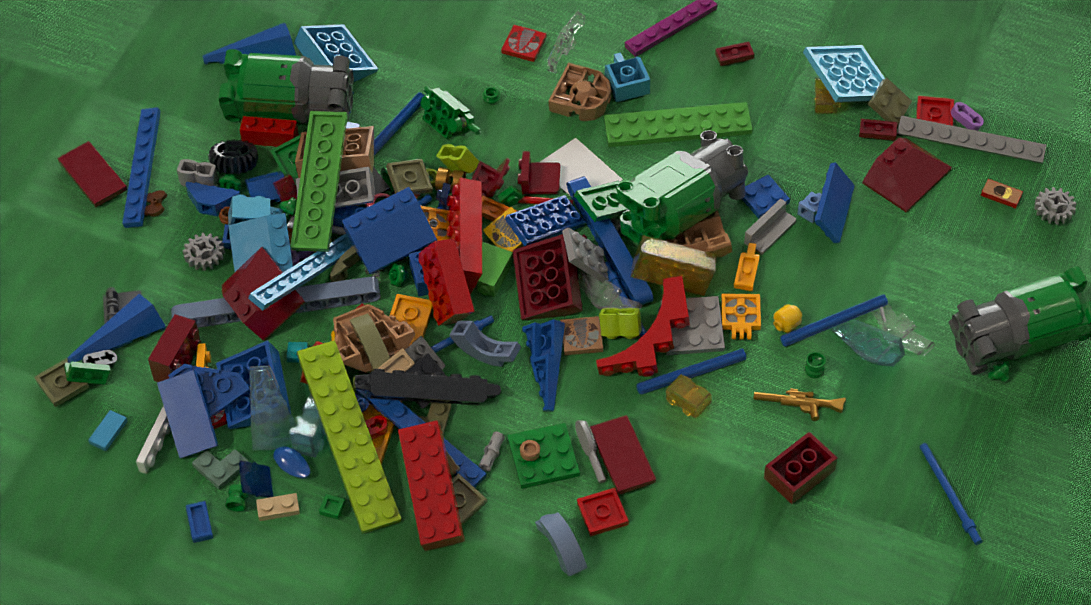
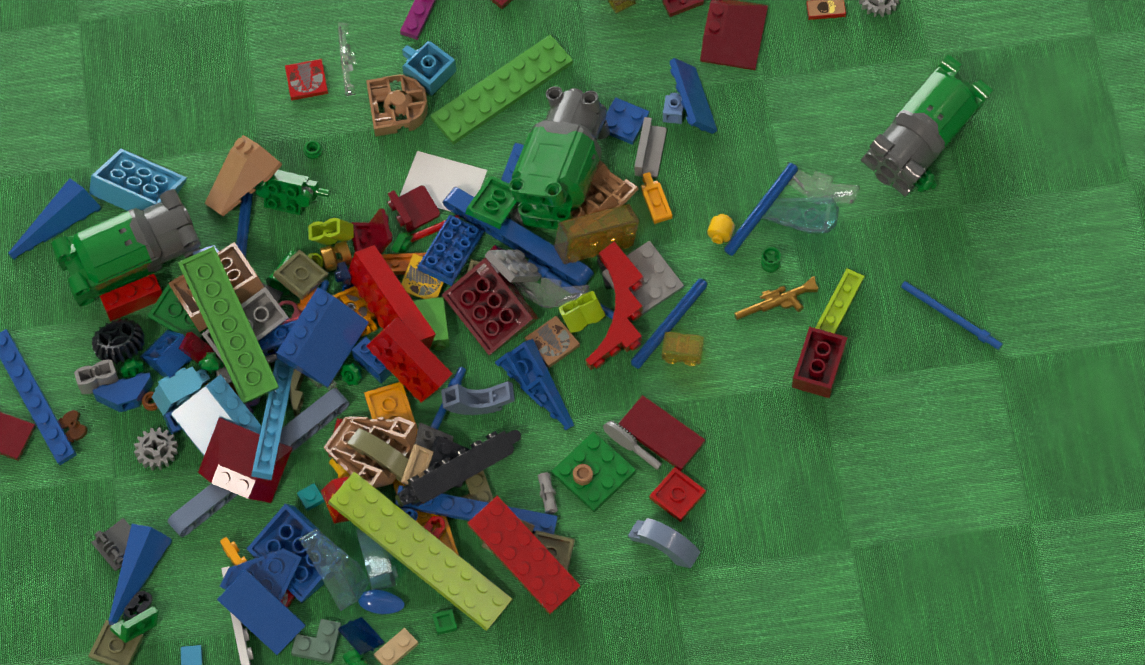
camera: 30 degrees left, 10 degrees up
dark red brick [148,314,202,382] -> none
light orange piece [721,294,761,340] -> none
none -> medium nougat wedge [205,135,282,216]
none -> lime plate [815,268,864,334]

